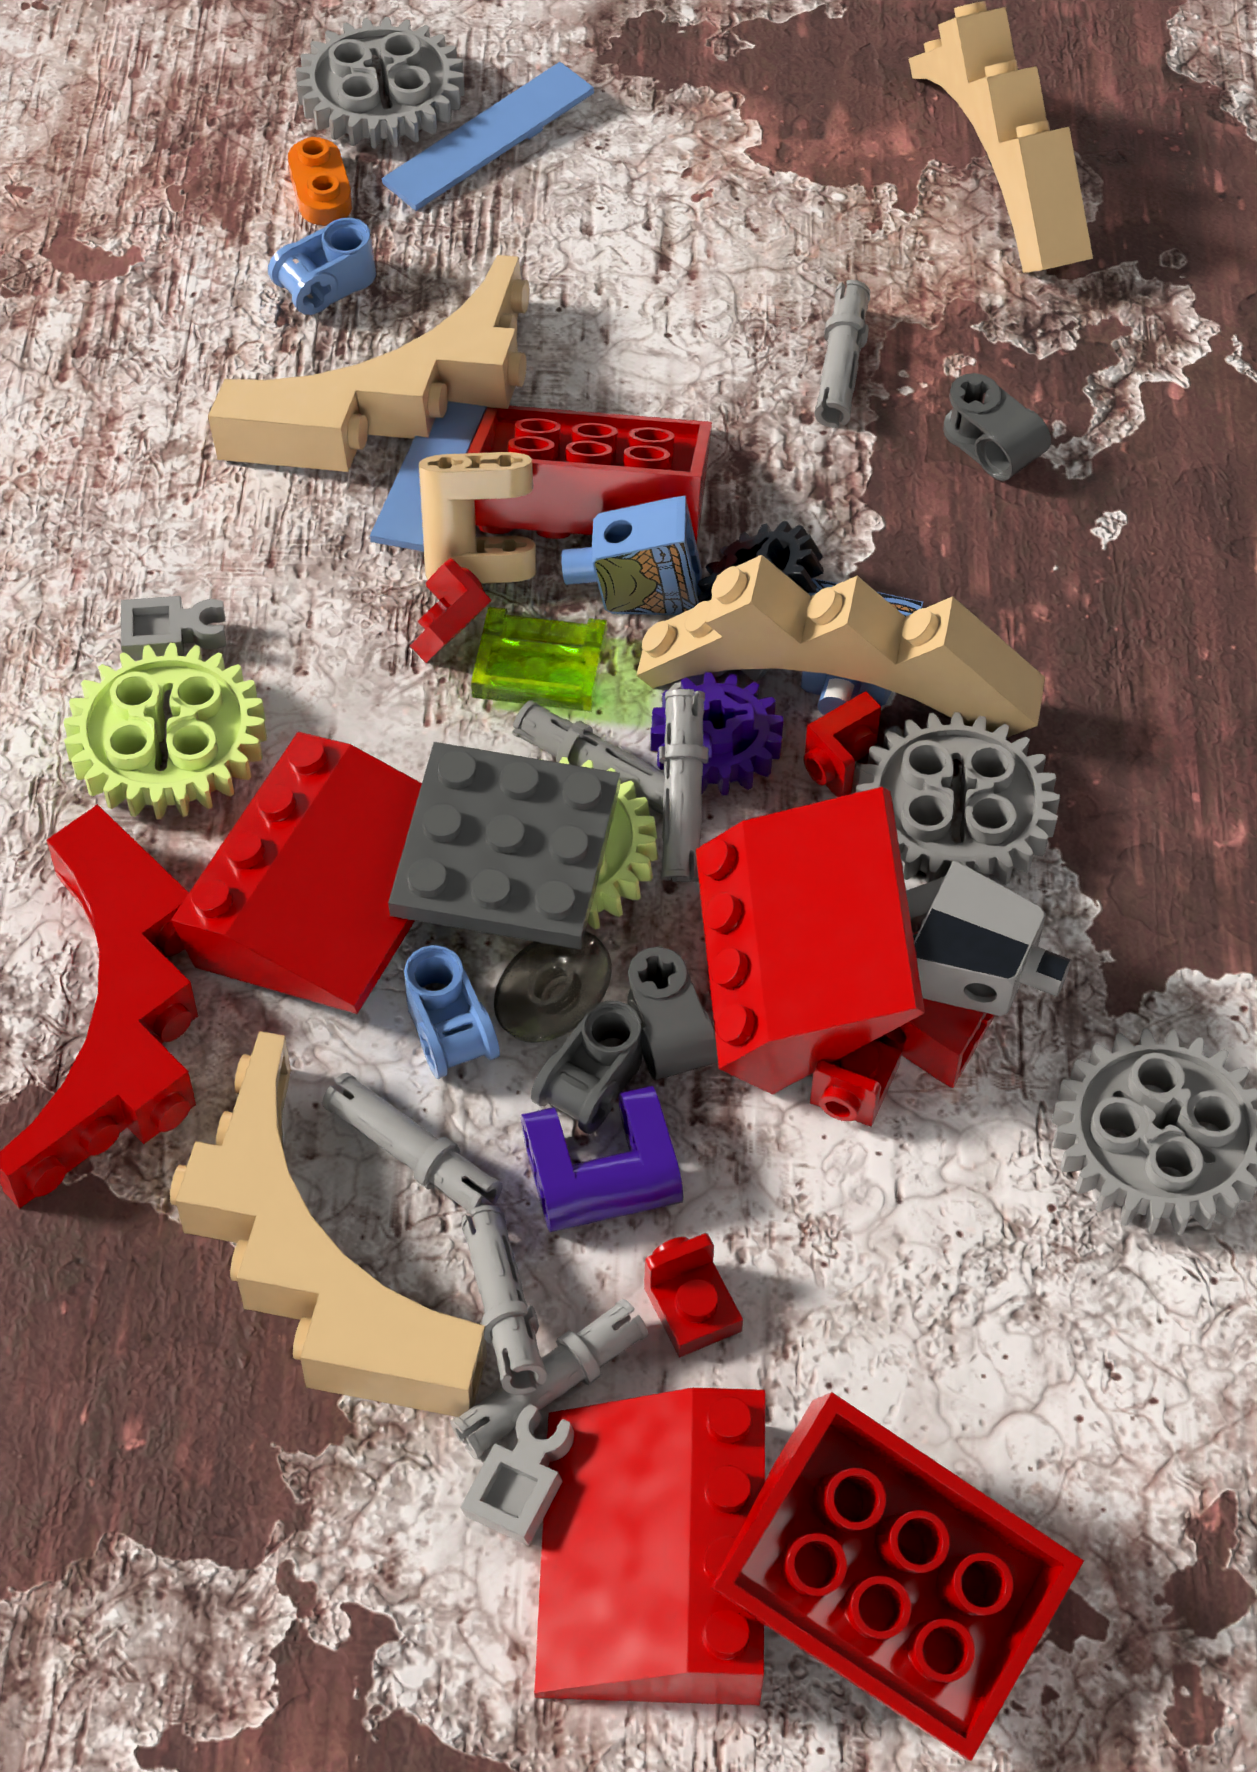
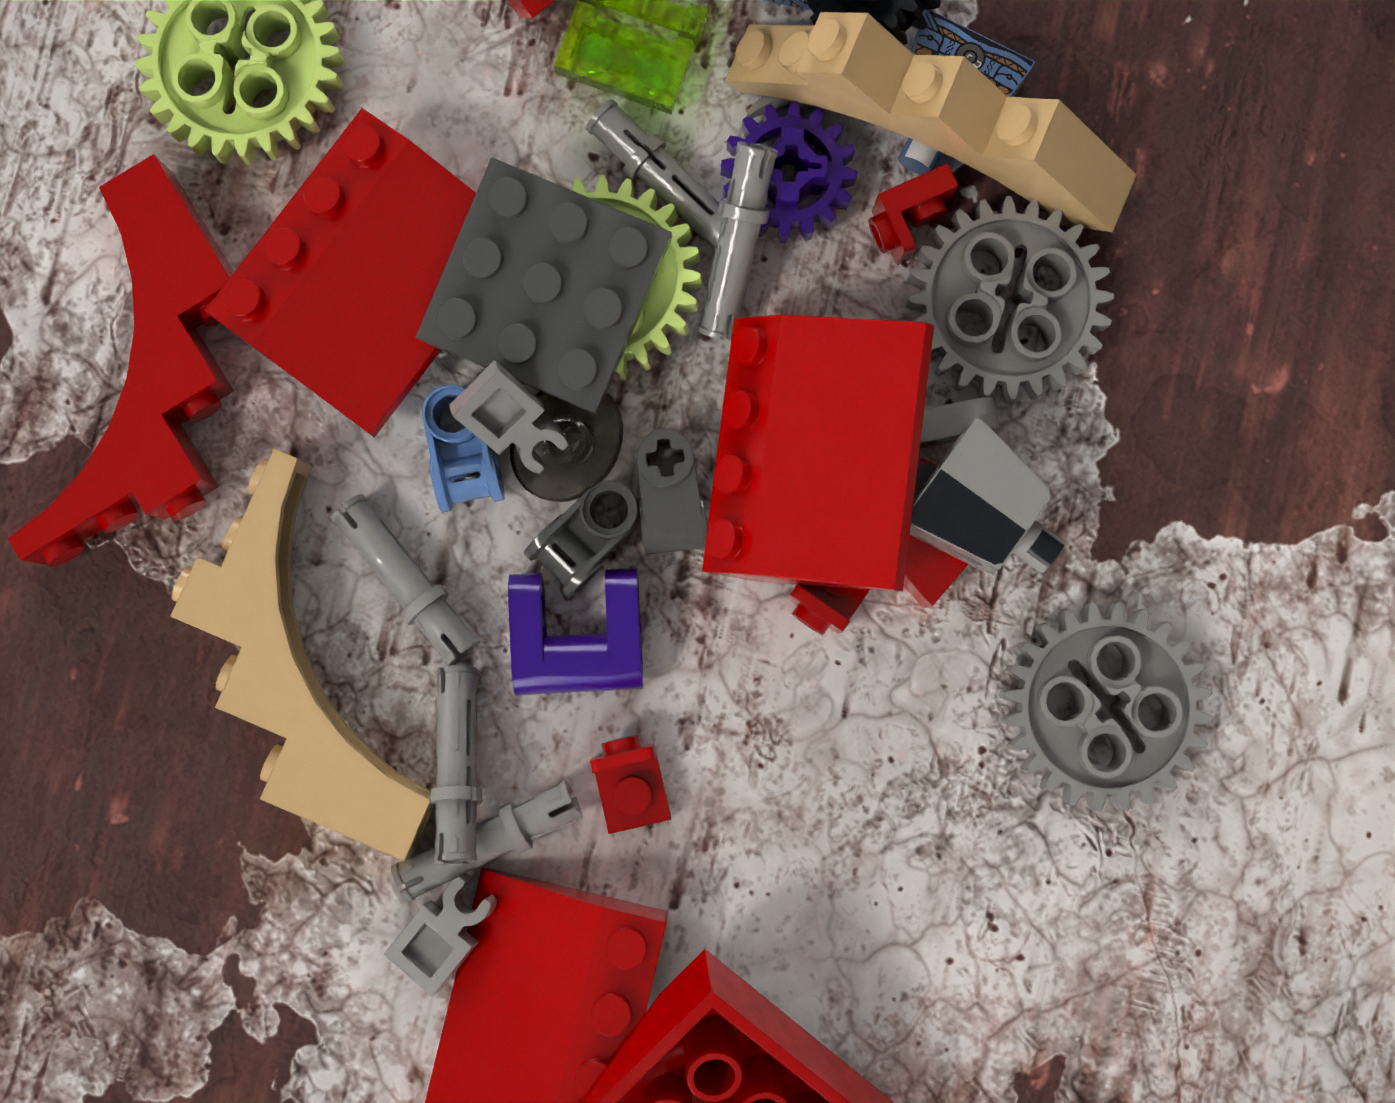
camera: 10 degrees right, 30 degrees up
none -> light grey plate [449,360,568,474]

